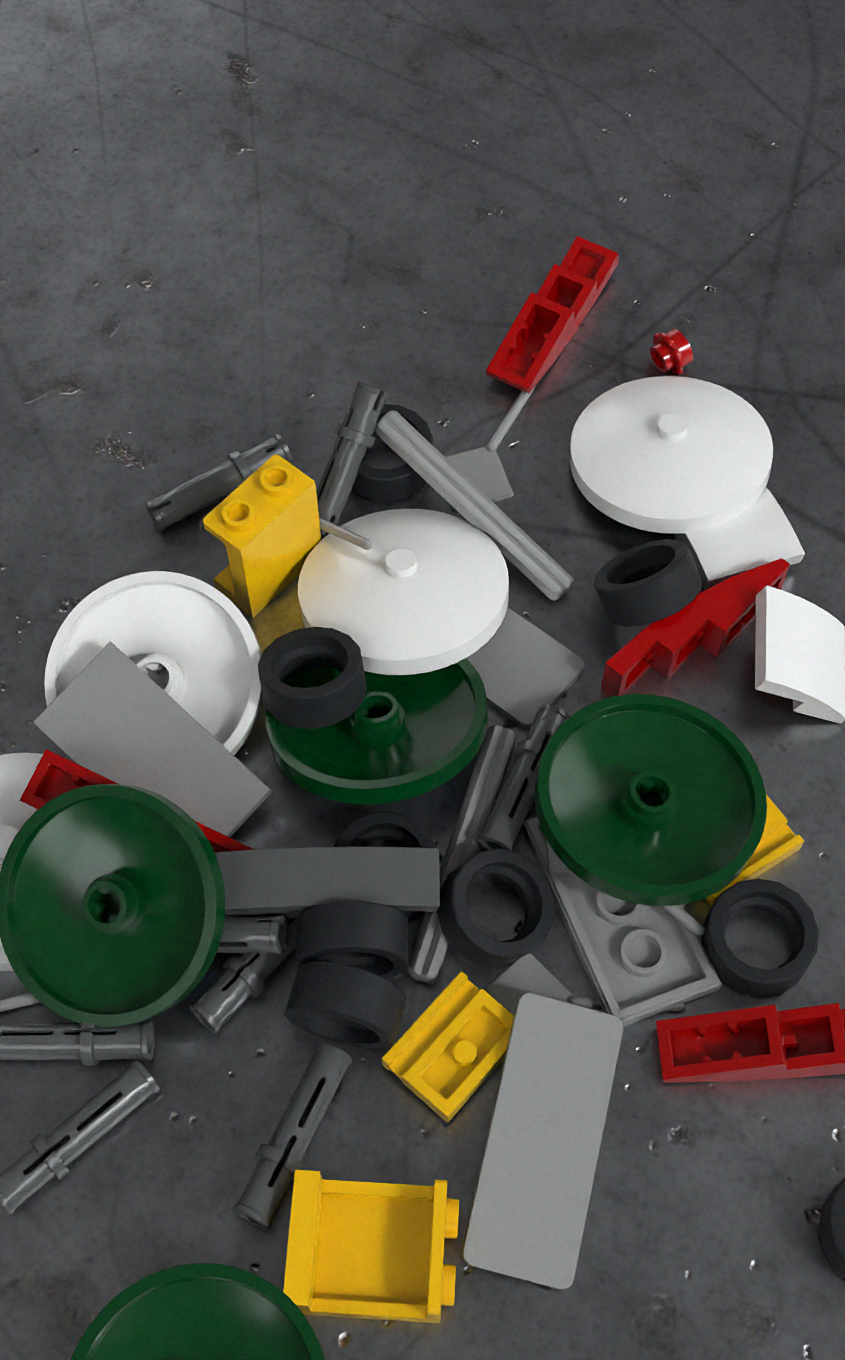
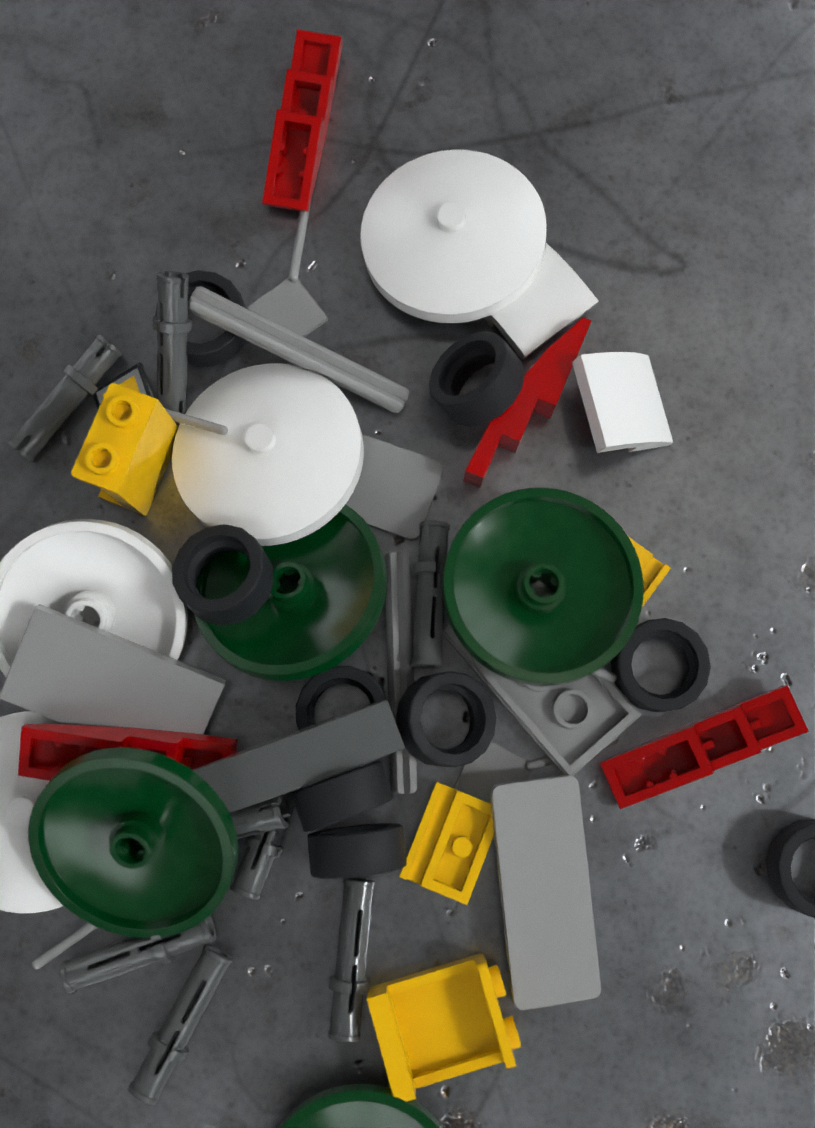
camera: 20 degrees left, 20 degrees up
red plate [650,328,693,376] -> none

